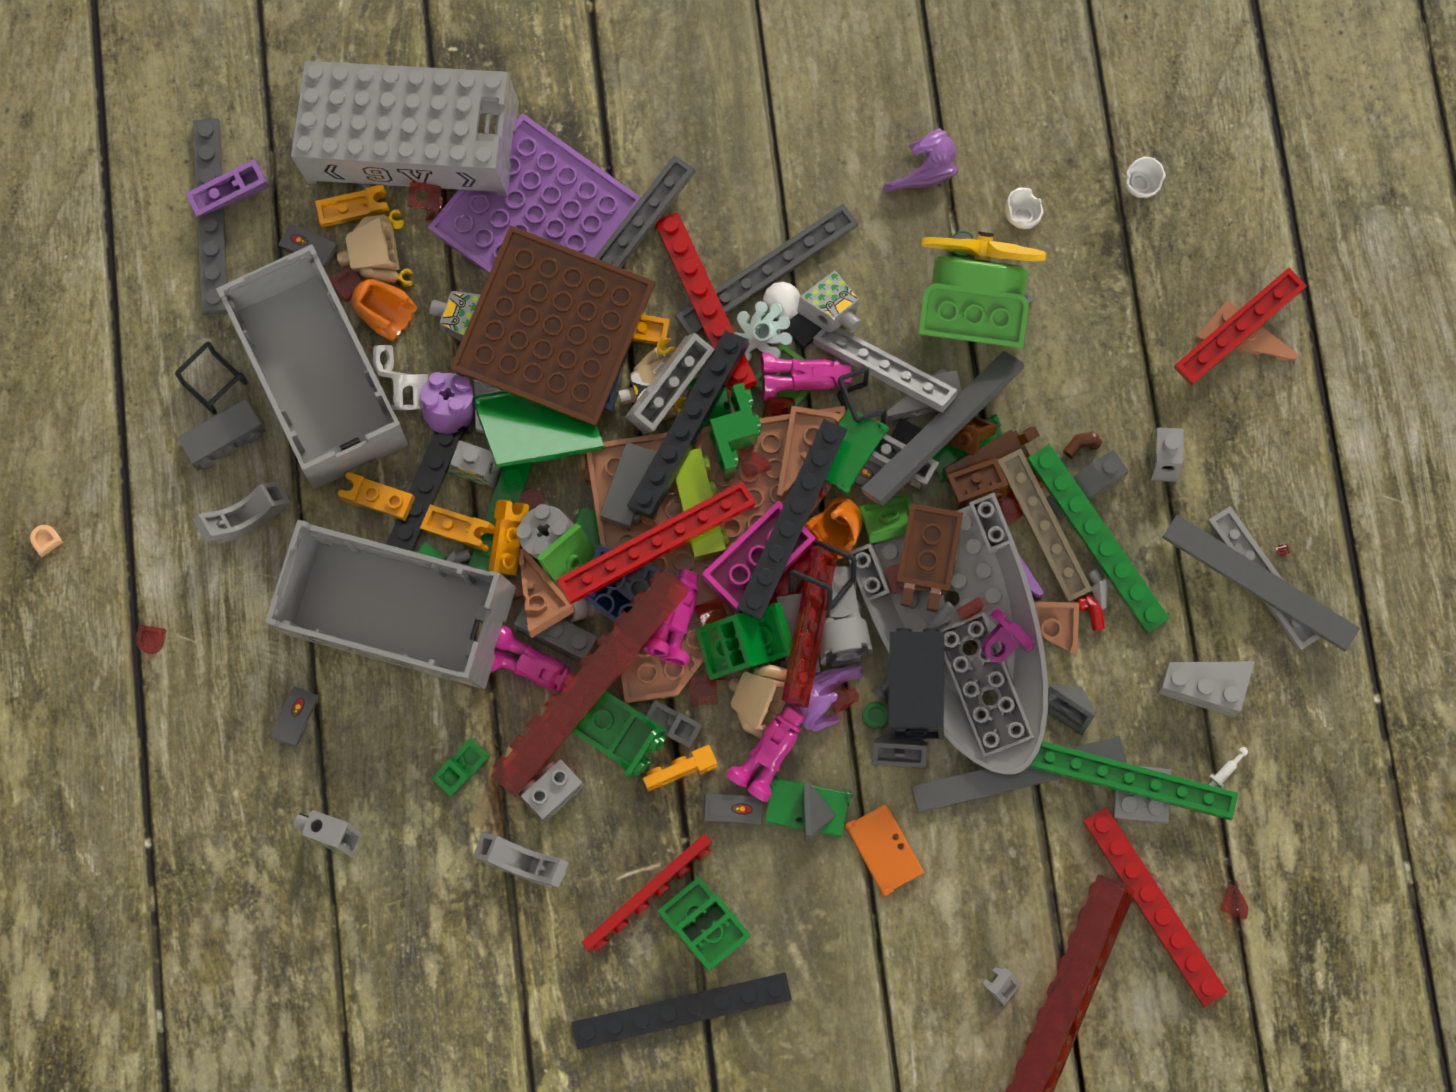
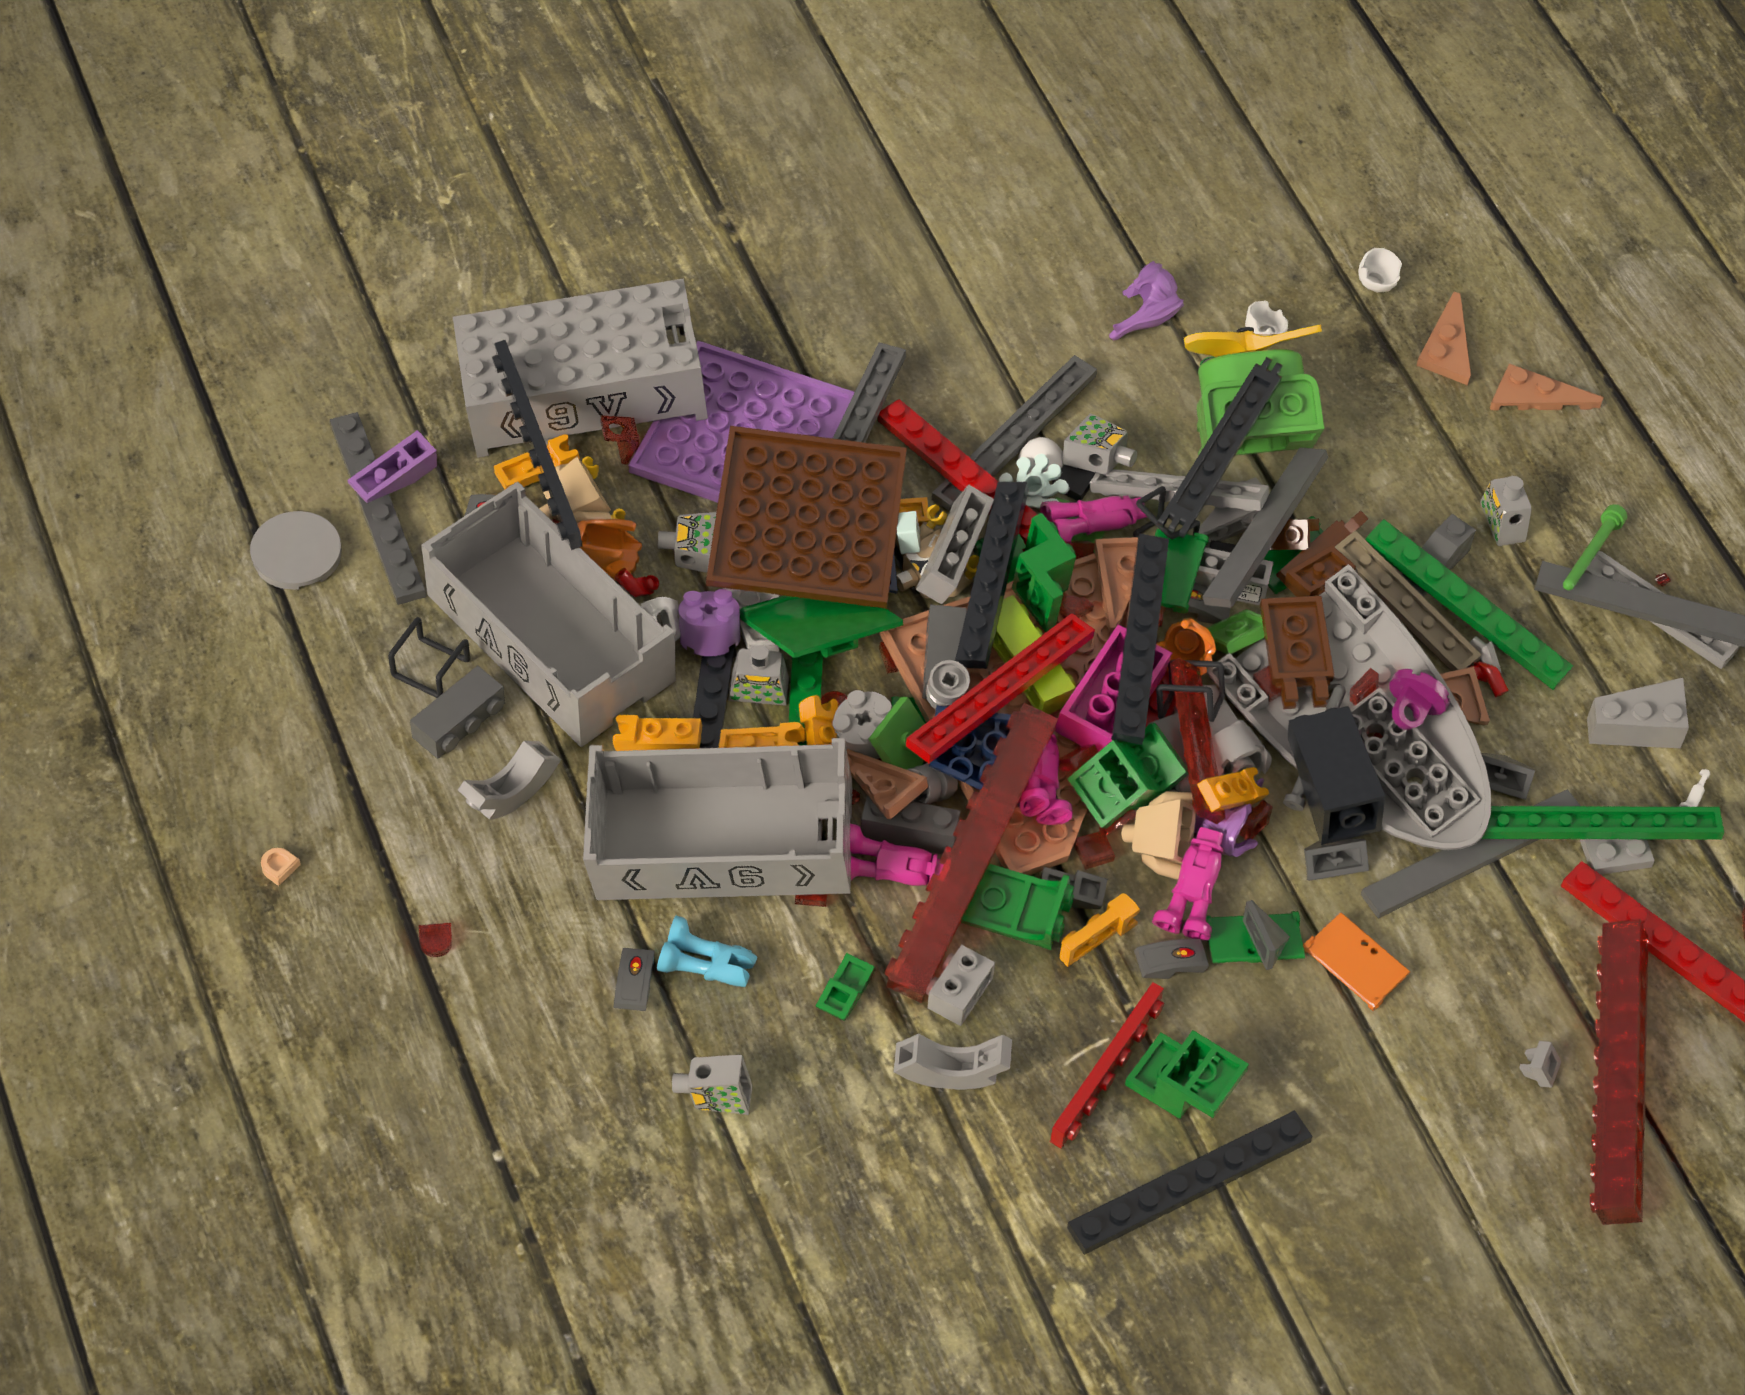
camera: 20 degrees left, 20 degrees down
green tile [862,702,889,730] -> none
reddish brown arm [1063,431,1102,459] -> none
red plate [1174,268,1307,386] -> none
none -> light grey tile [250,511,342,590]
none -> black plate [492,340,583,550]
none -> red arm [615,568,659,597]
none -> medium azure piece [657,915,757,987]
none -> light aqua piece [897,511,920,554]
none -> light grey wheel [926,660,970,709]
none -> black hinge [1157,357,1283,539]
none -> light orange plate [1197,767,1269,812]
none -> nougat wing [1417,292,1471,385]
none -> bright green piece [1563,504,1627,591]

